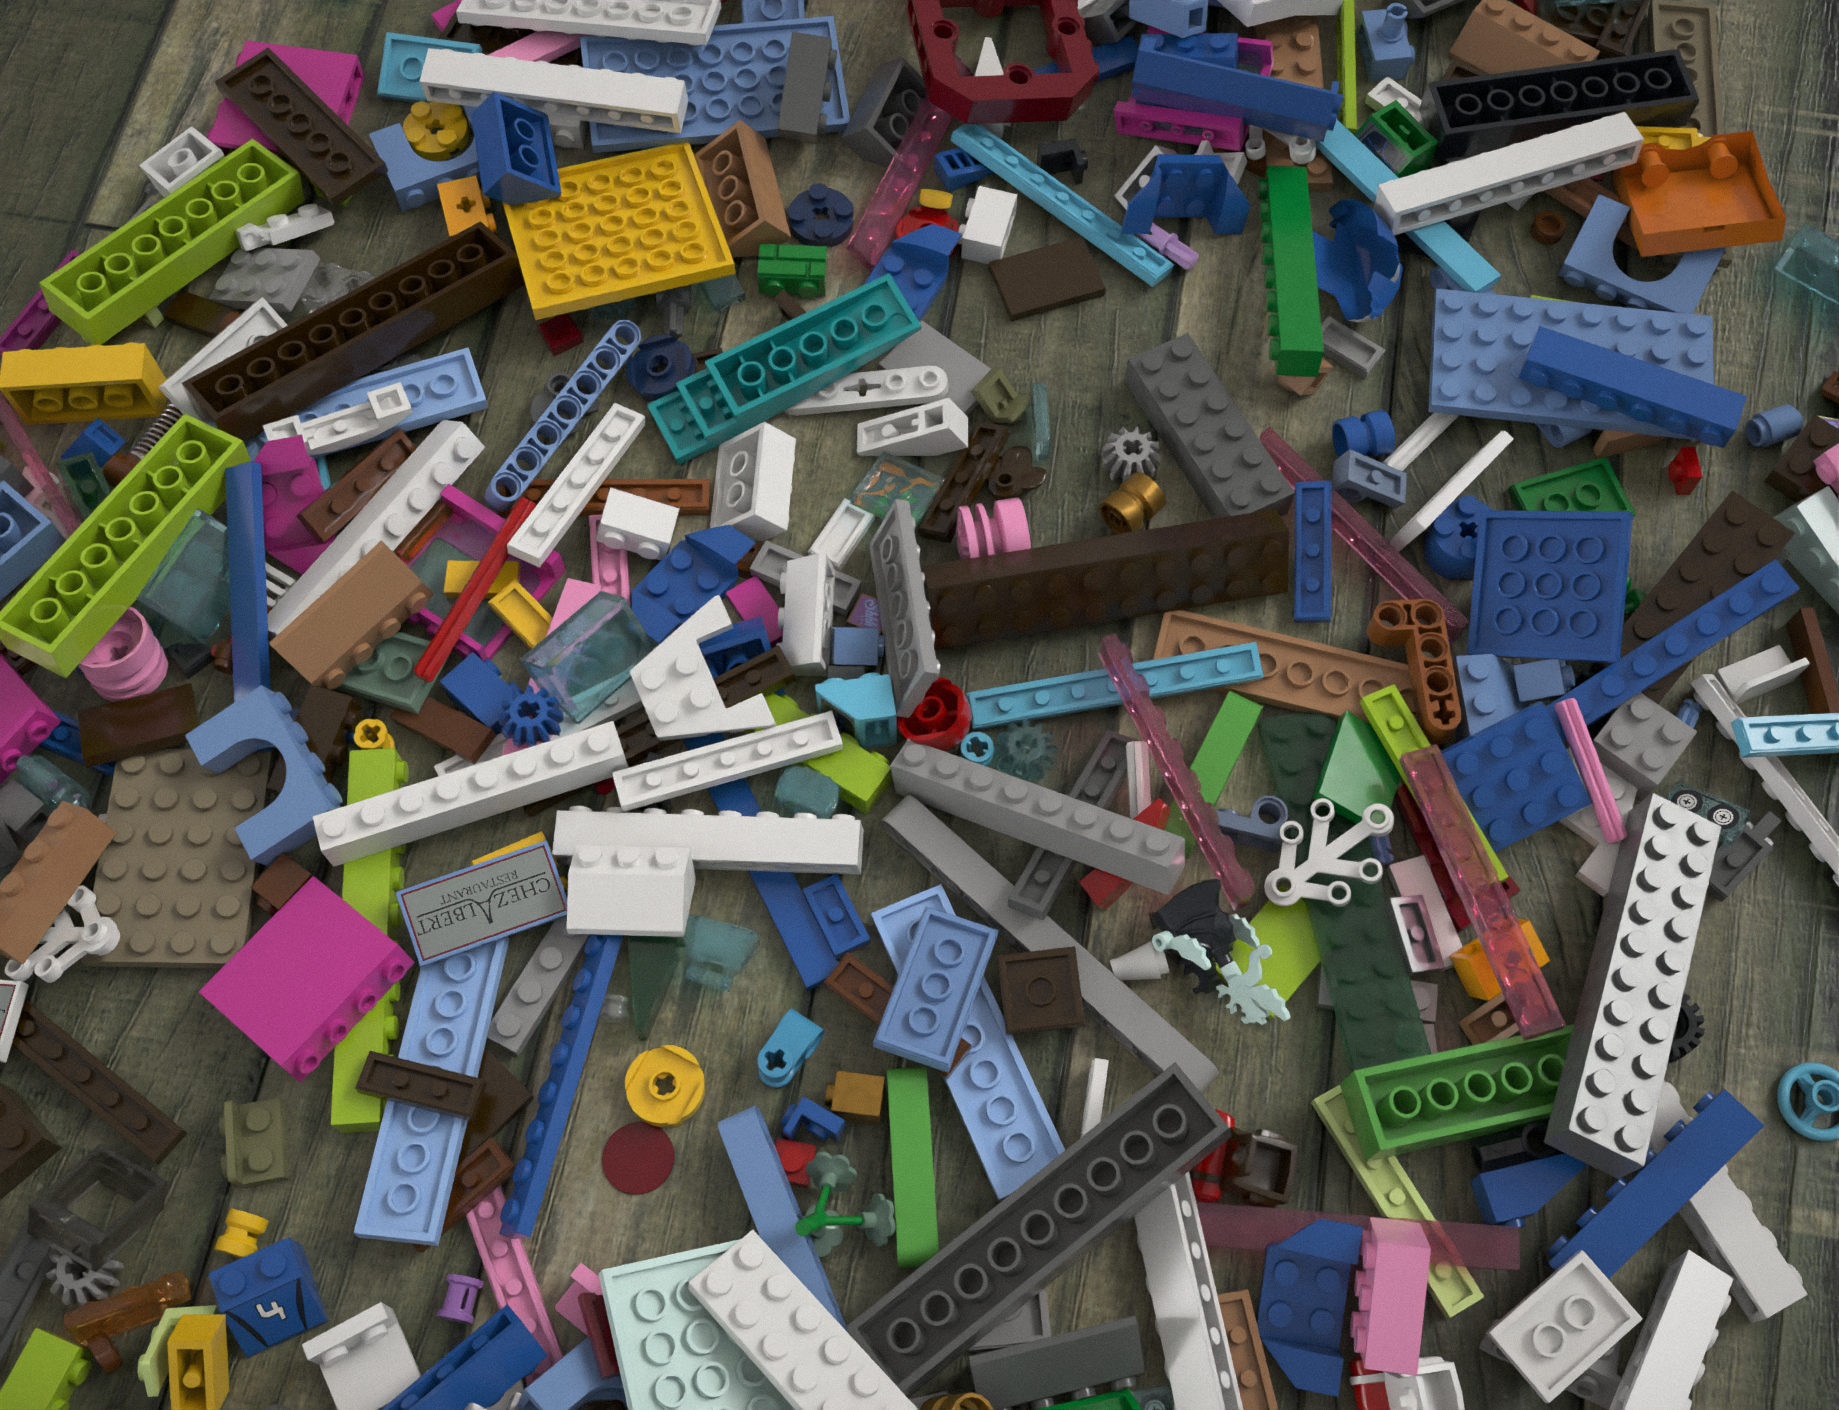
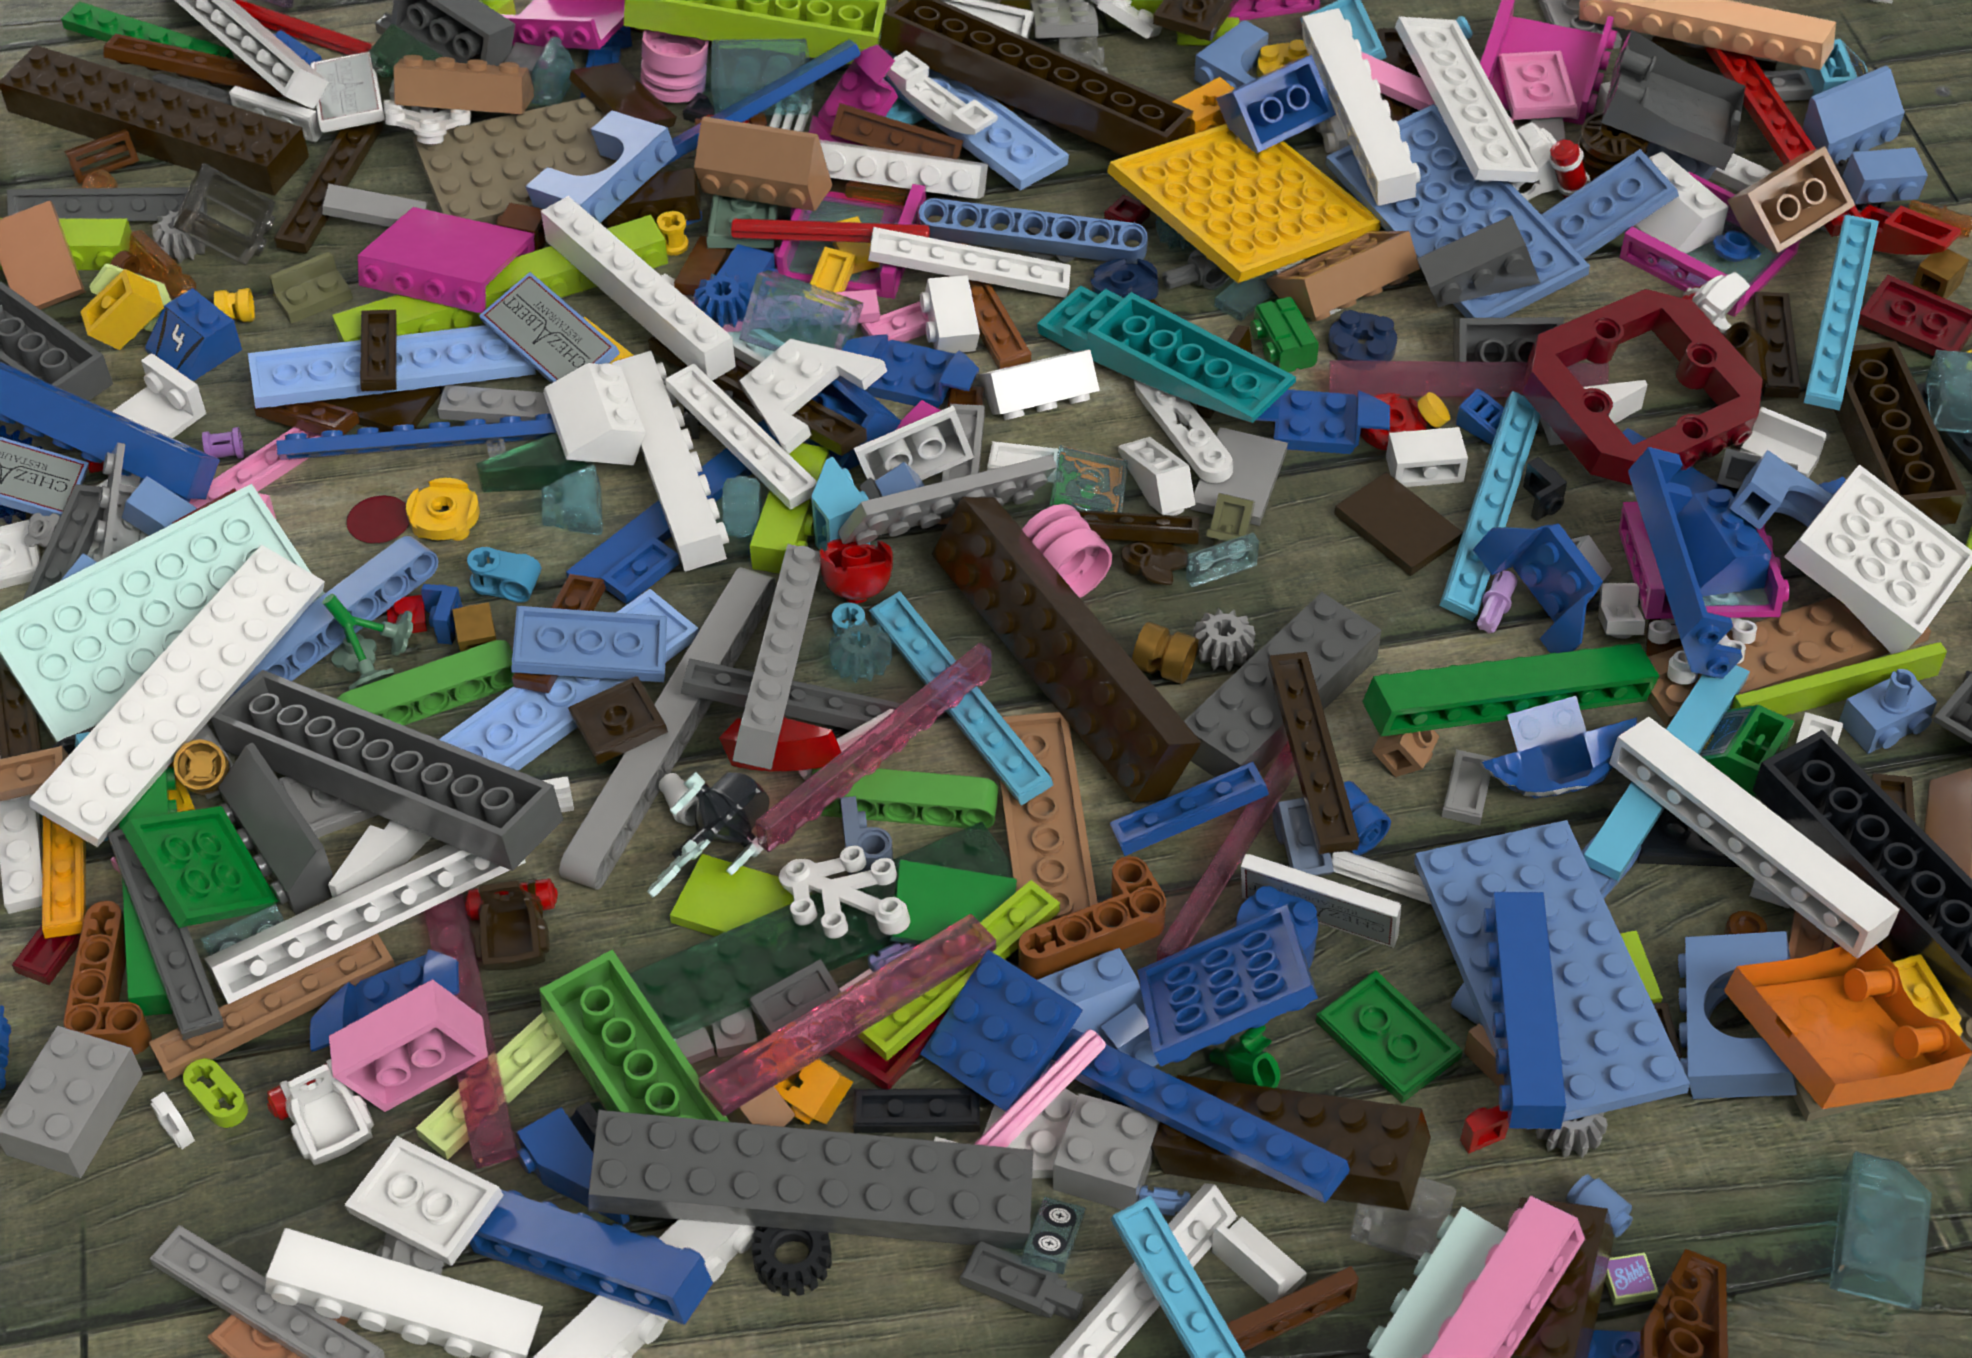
camera: 70 degrees right, 15 degrees down
none -> light grey tile [322,184,427,227]
none -> white slope [328,820,431,898]
none -> black tile [853,1088,980,1133]
none -> dark brown plate [1268,652,1360,854]

